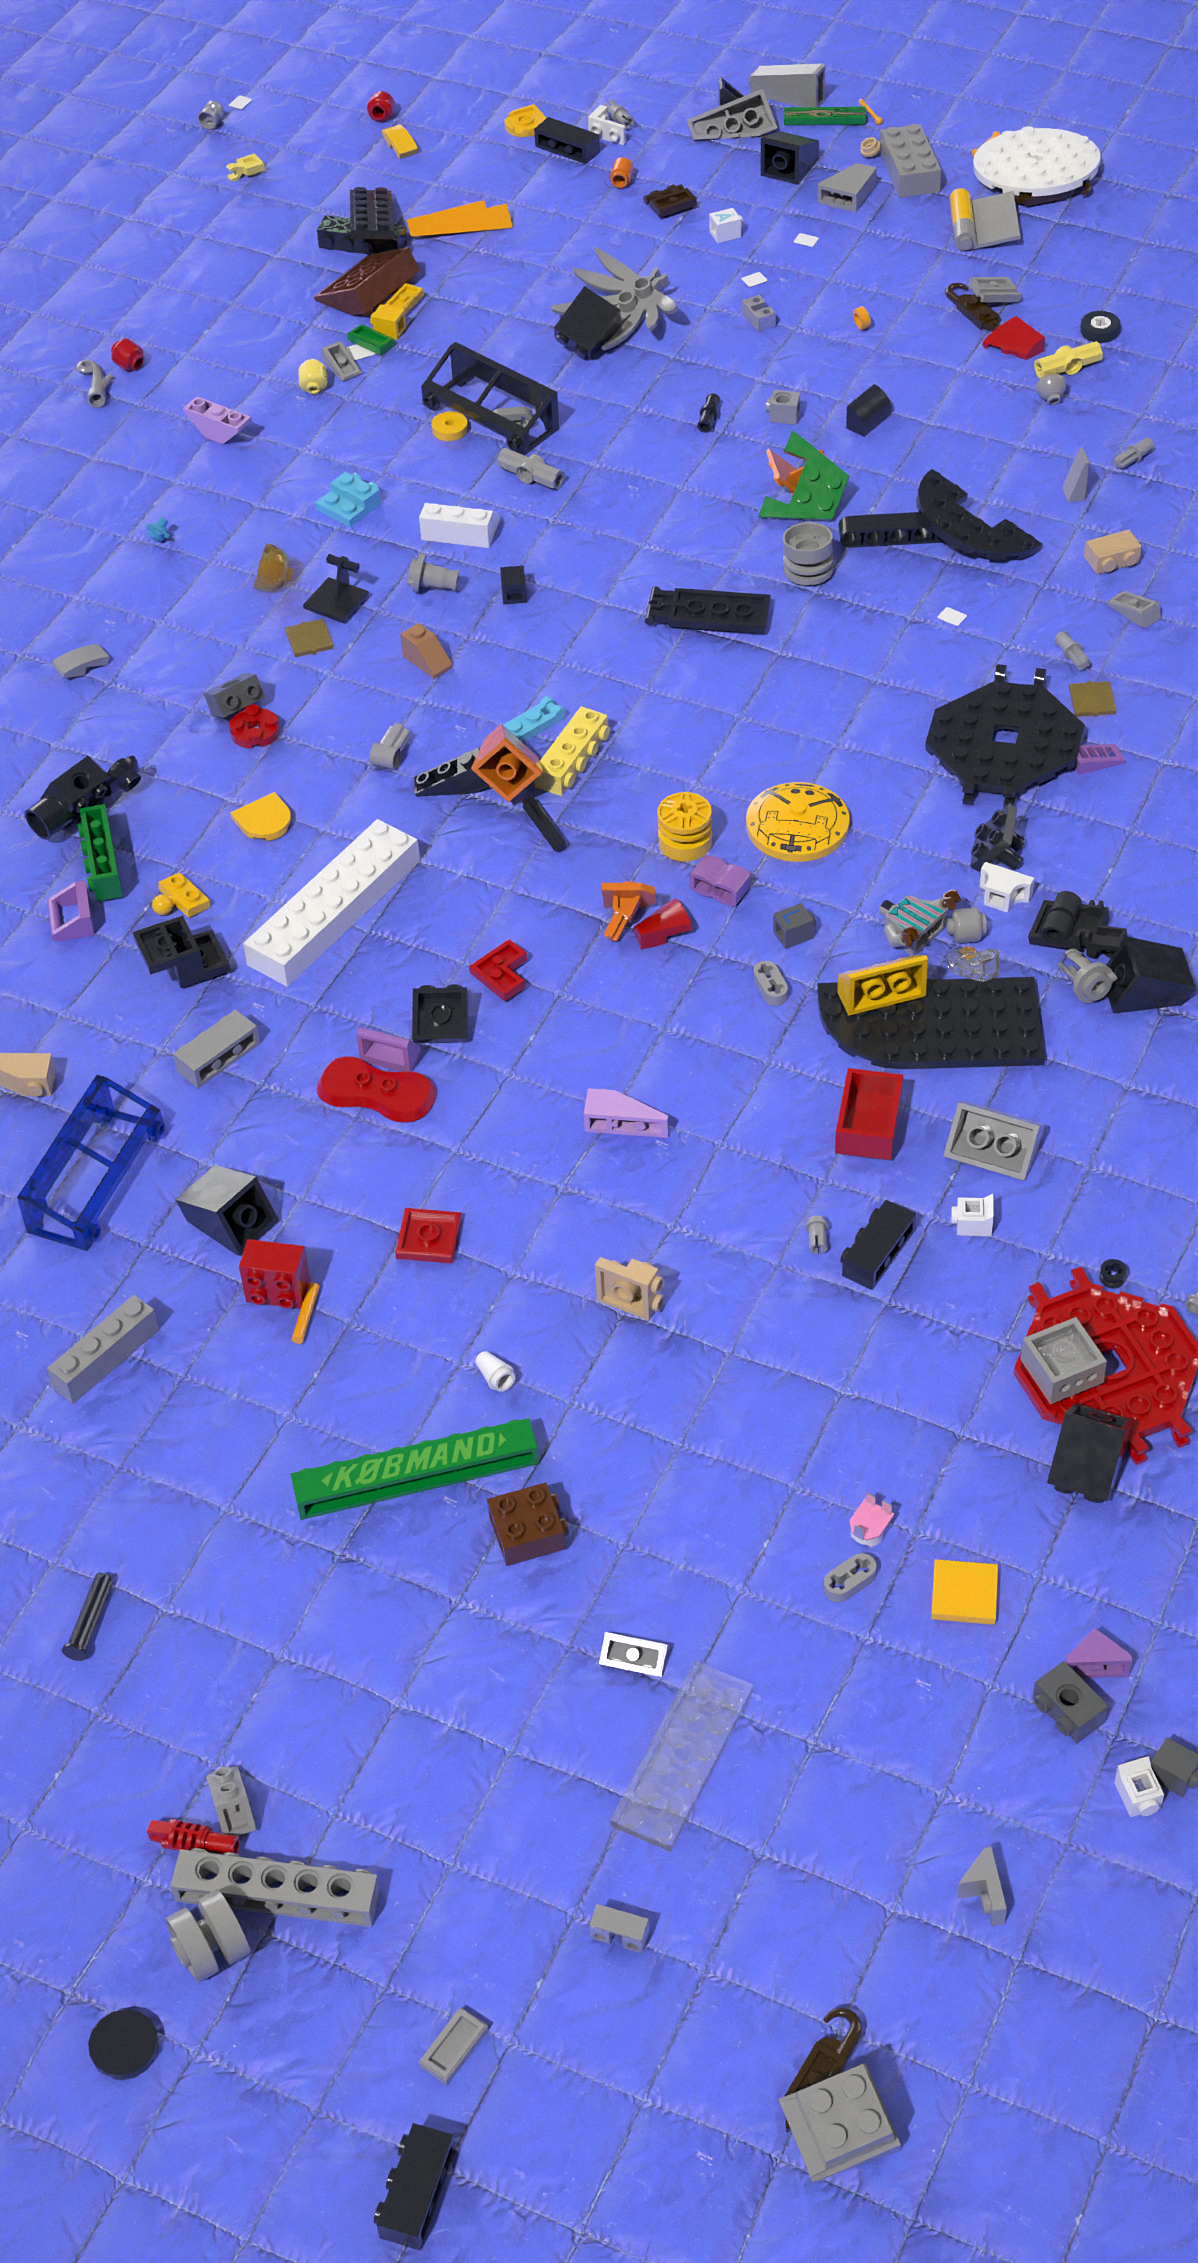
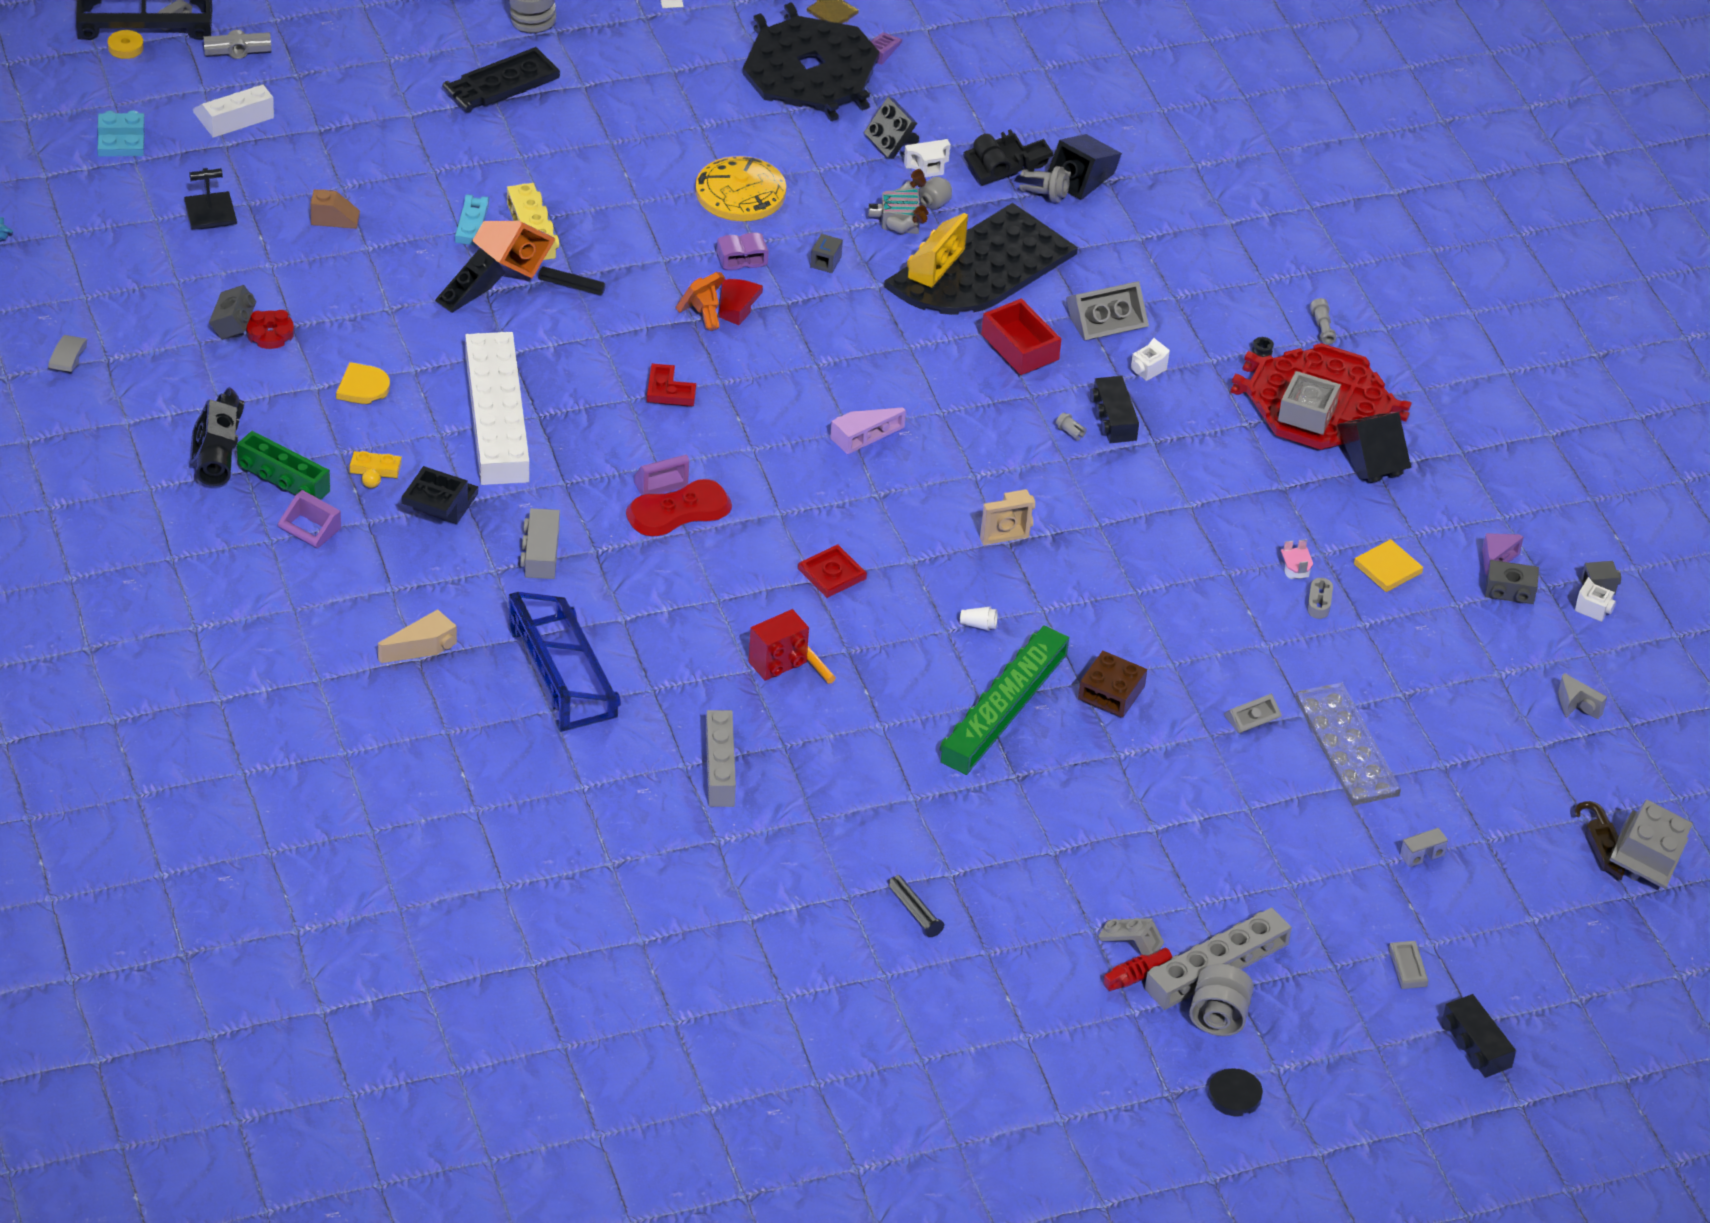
camera: 50 degrees left, 5 degrees down
slope [175,1165,279,1256] -> none
clear yellow cylinder [253,542,294,592] -> none
clear yellow piece [284,619,334,658] -> none
light grey piece [369,723,410,770] -> none
light grey piece [407,554,460,593] -> none
black plate [412,984,468,1043] -> none
black brick [500,565,527,604] -> none
yellow wheel [657,792,712,862] -> none
light grey beam [753,961,788,1006] -> none
clear leg [947,946,999,982] -> none

